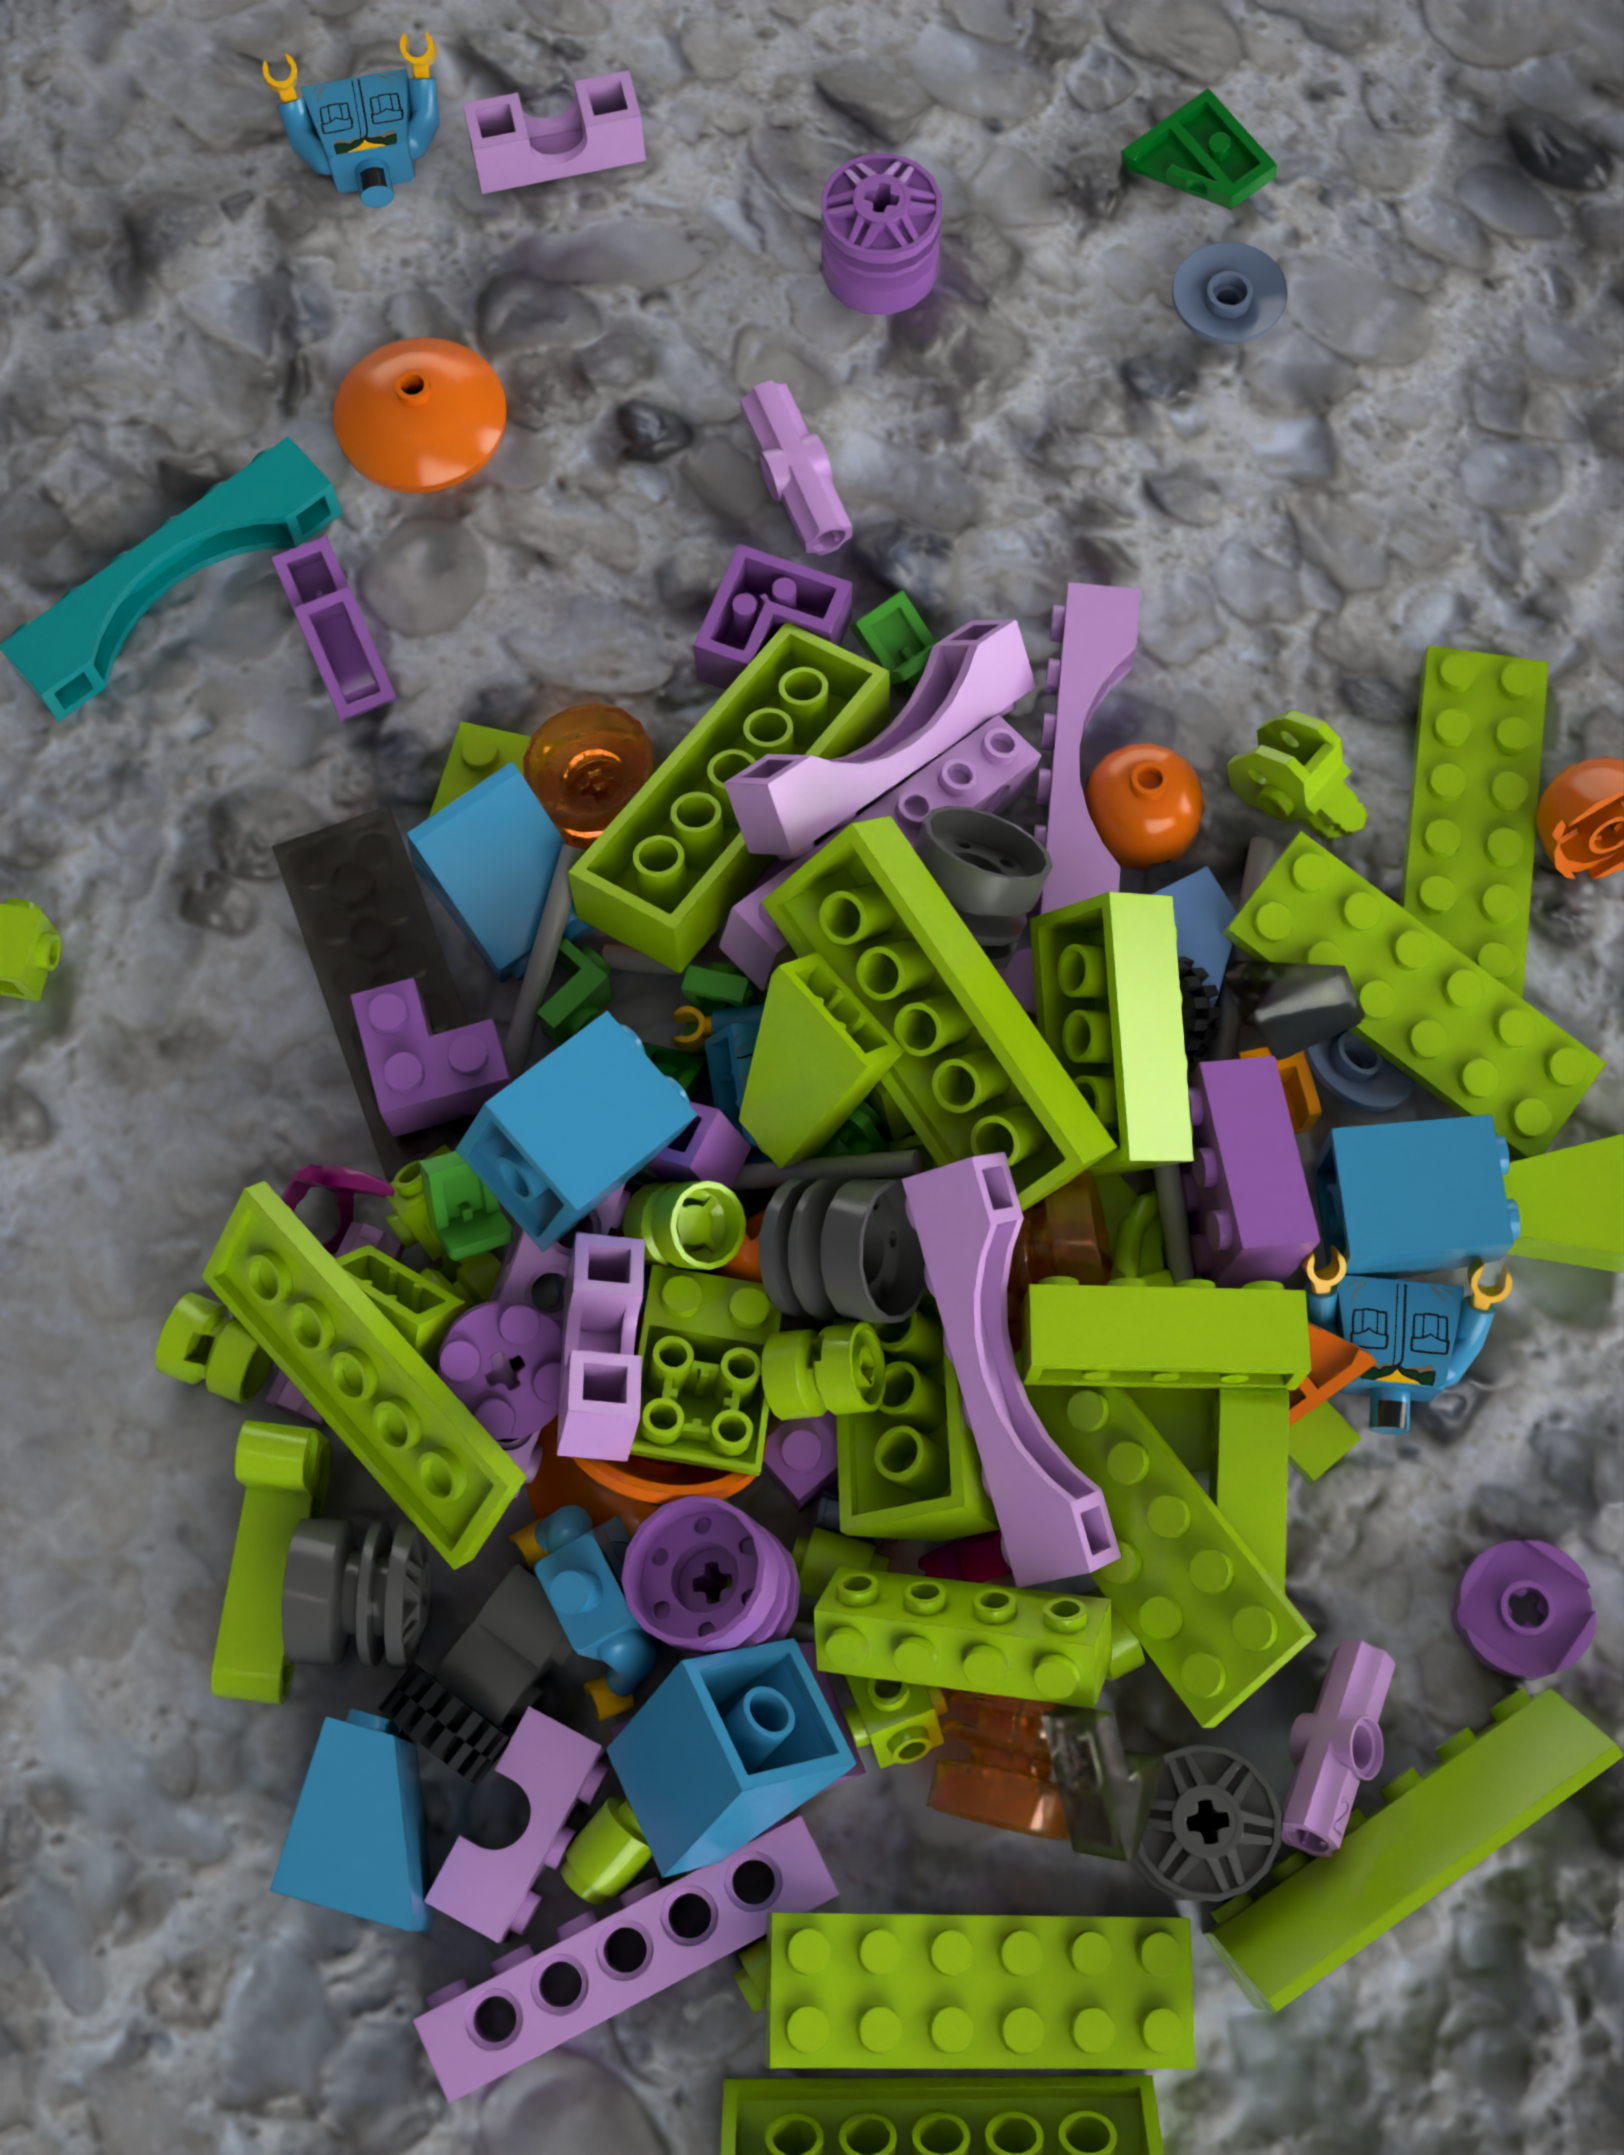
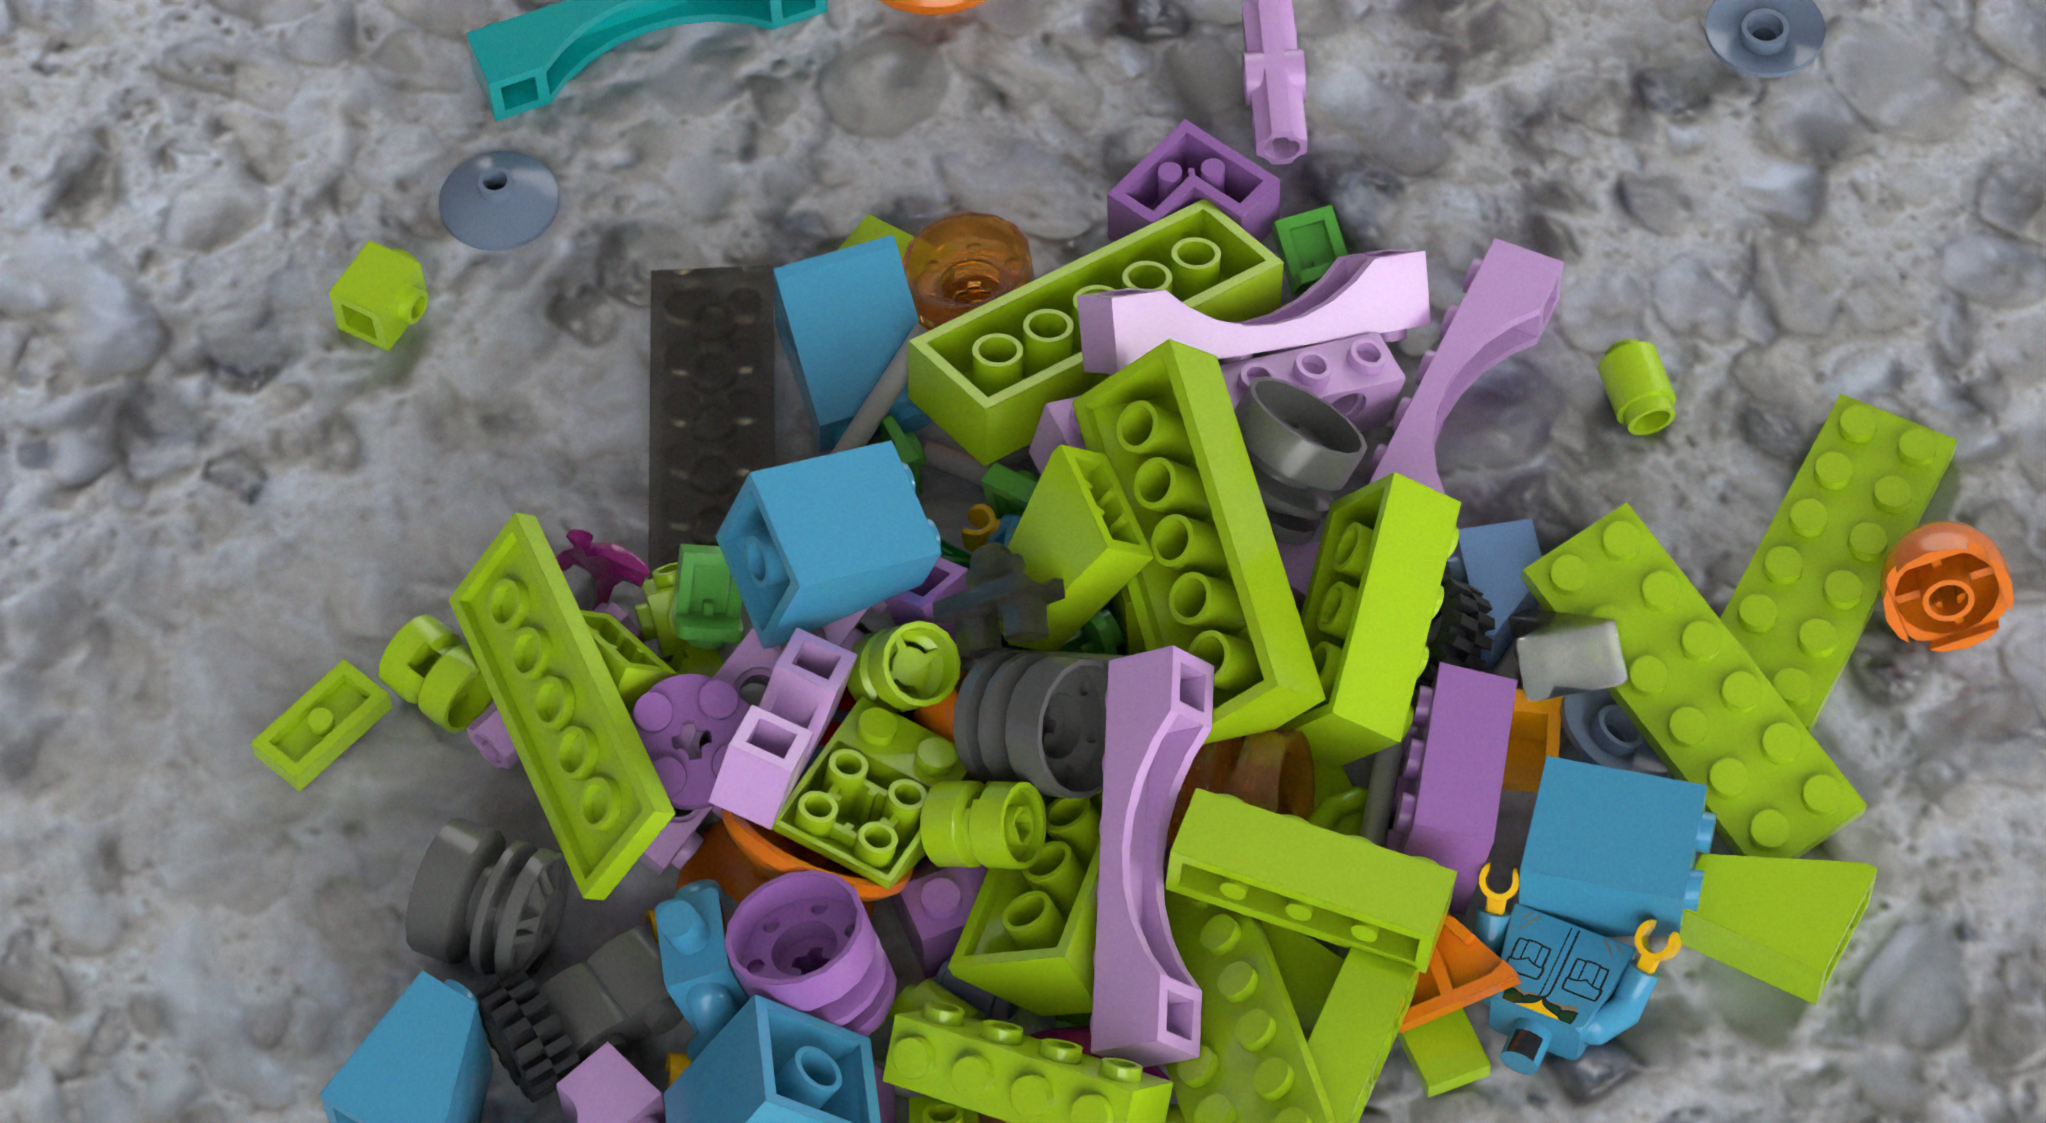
camera: 20 degrees right, 15 degrees down
lime beam [211,1420,332,1705] -> none
medium lavender slope [271,536,397,722] -> none
medium lavender brick [350,977,512,1137] -> none
orange cylinder [1083,743,1204,870] -> none
lime hinge [1227,709,1369,842] -> none
none -> lime plate [250,659,393,792]
none -> sand blue dish [439,151,559,251]
none -> clear smoke hips [932,542,1065,659]
none -> lime brick [1597,338,1677,435]

